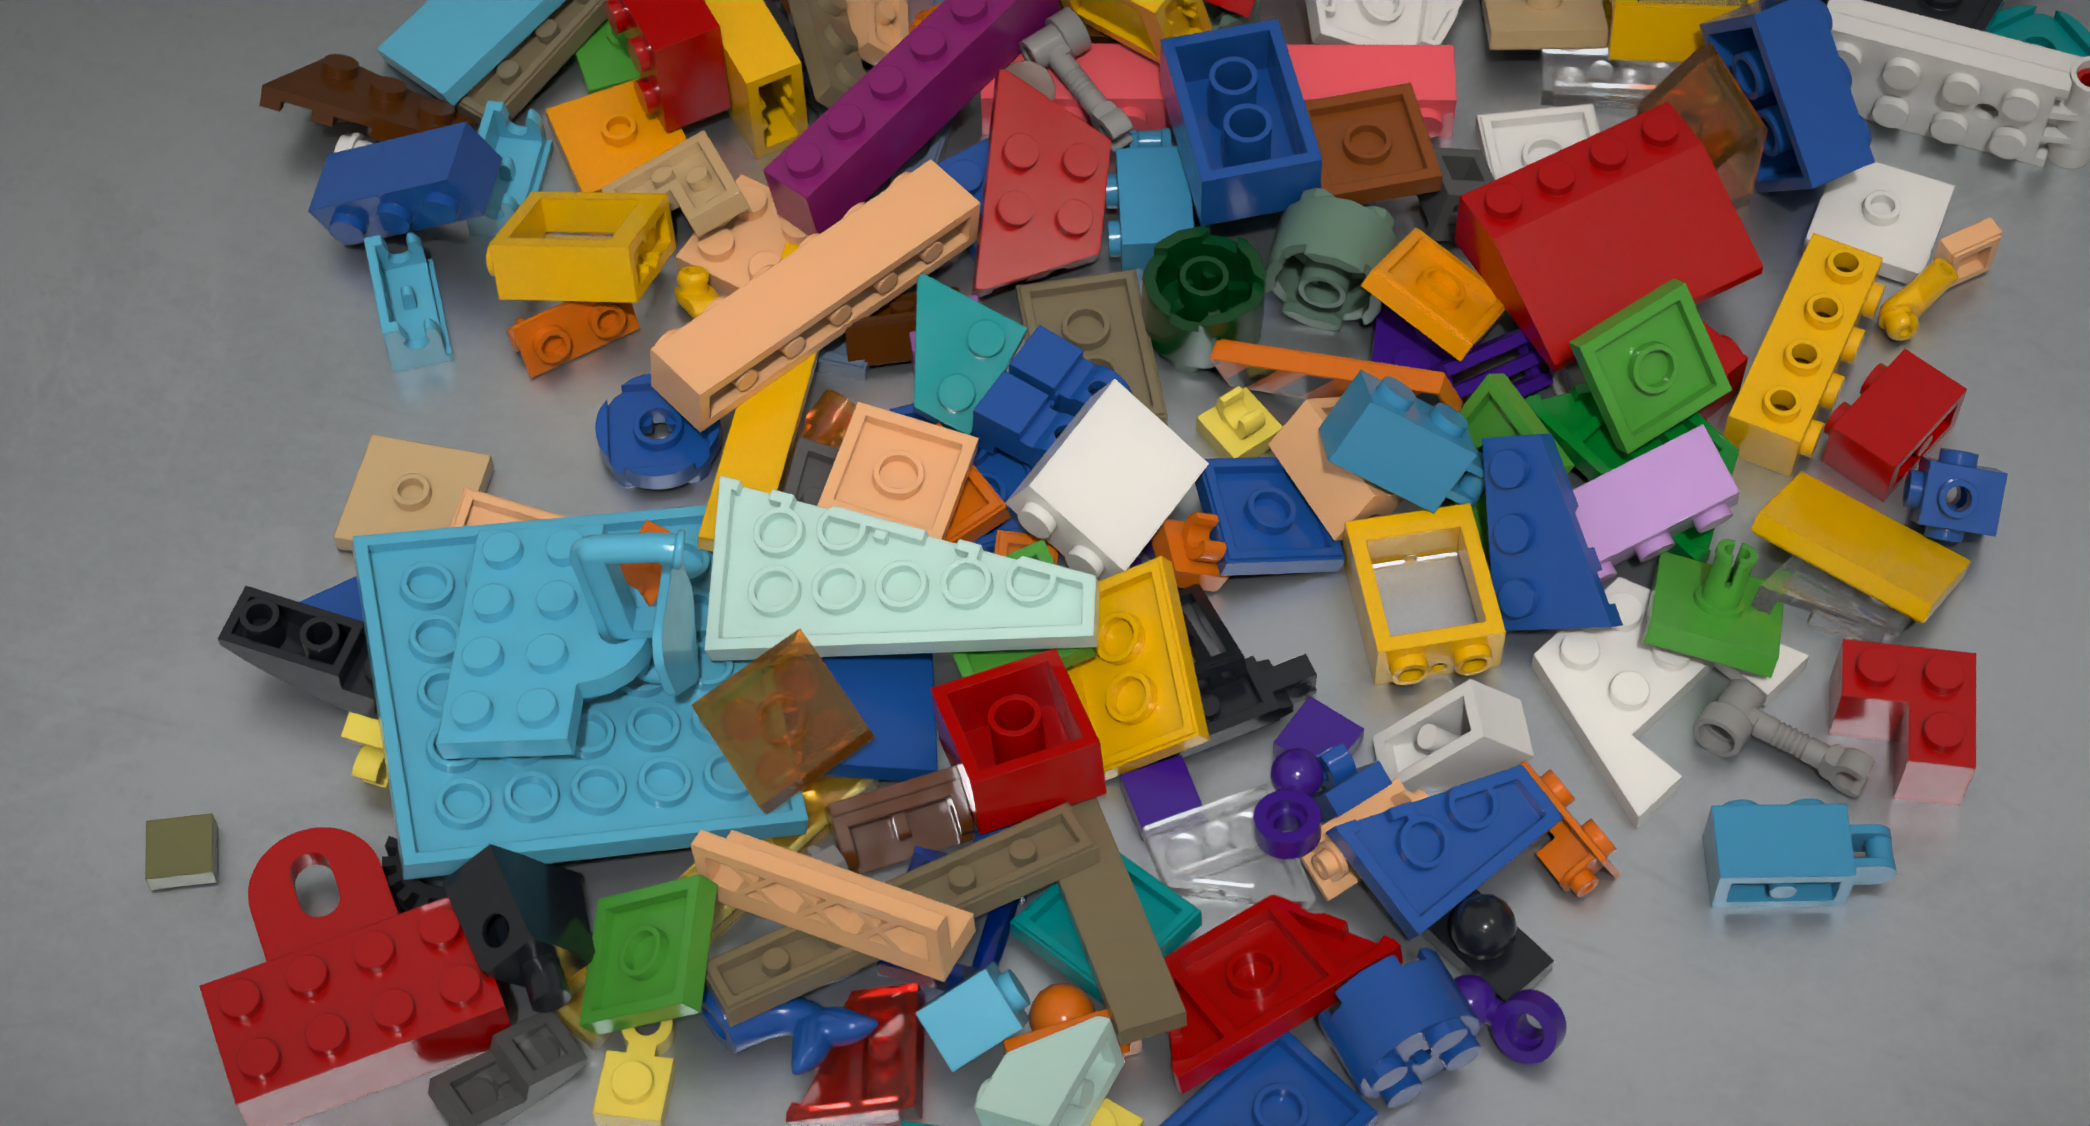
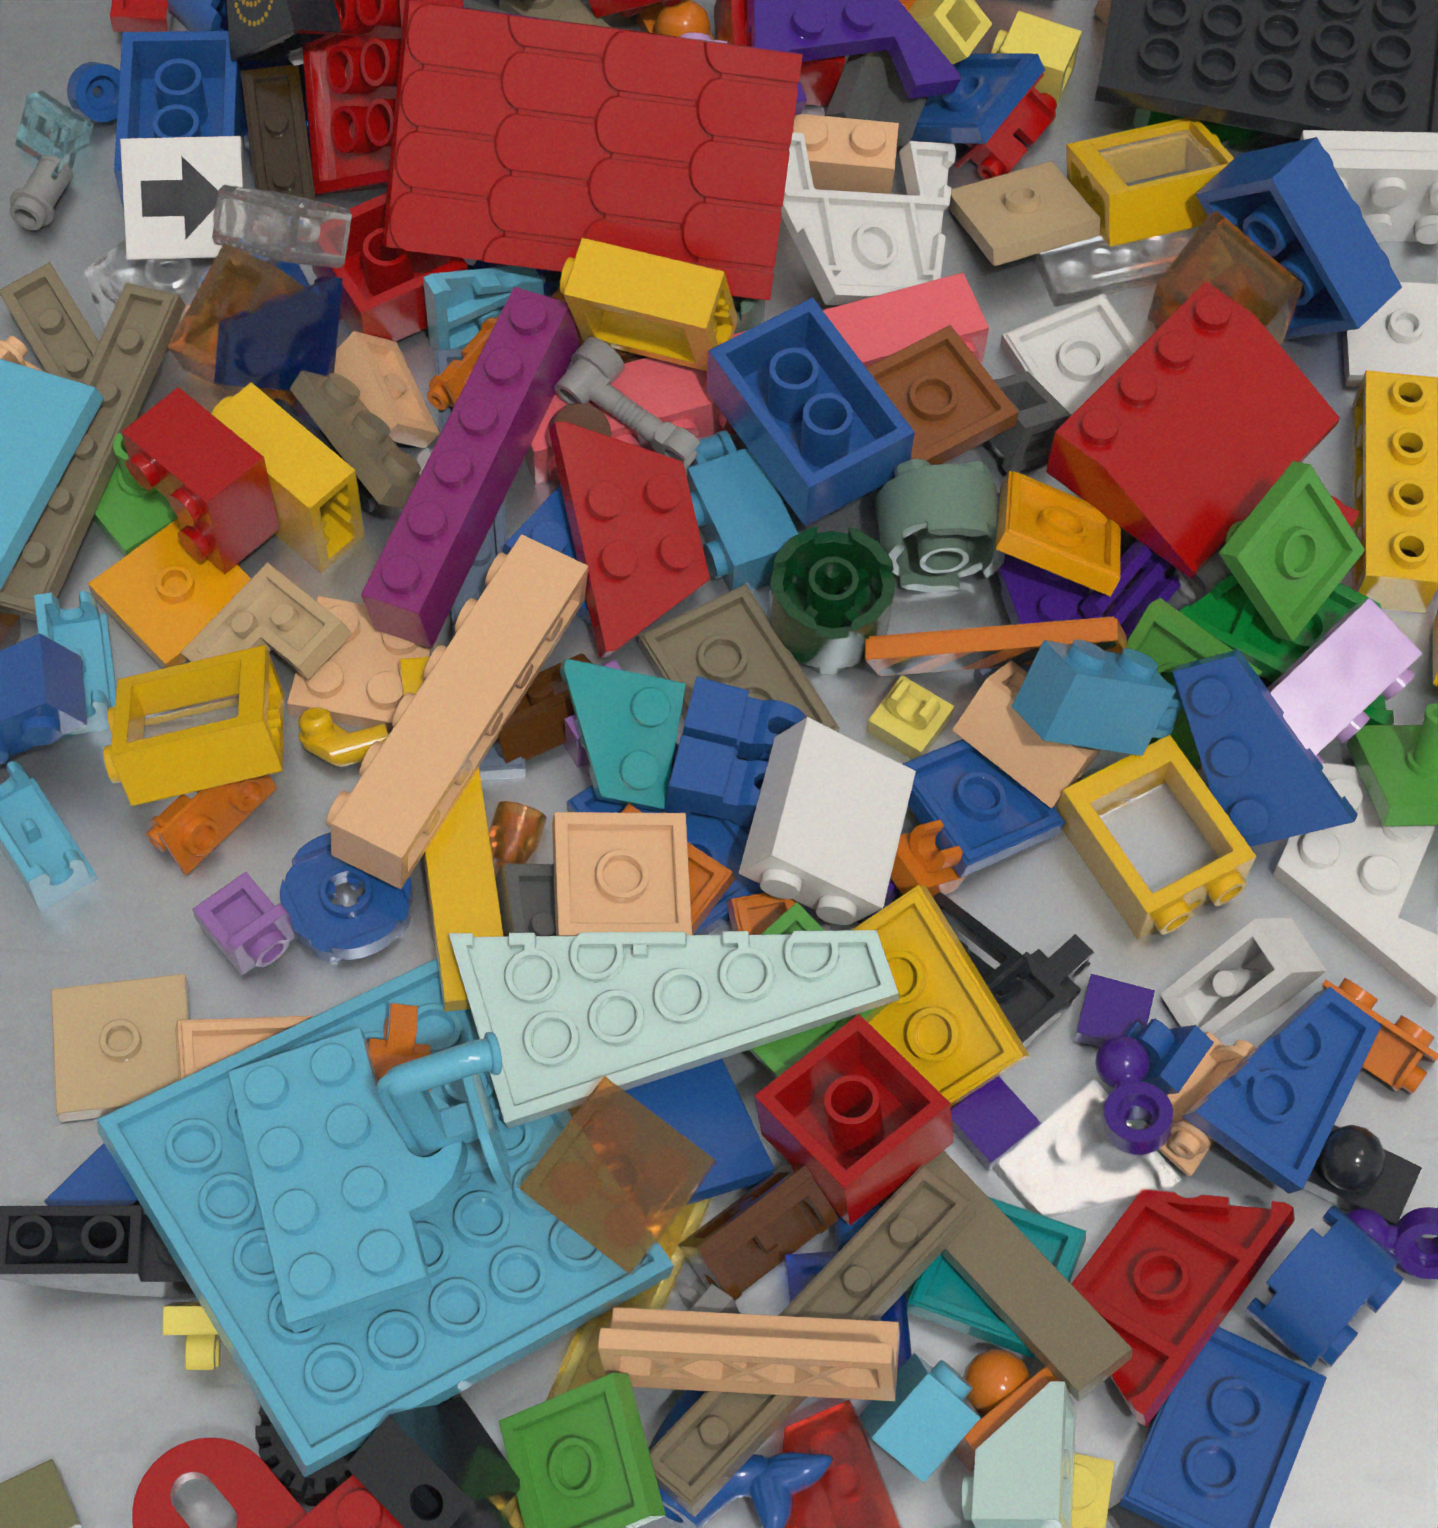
camera: 25 degrees left, 5 degrees up
none -> medium lavender bracket [192,872,295,976]

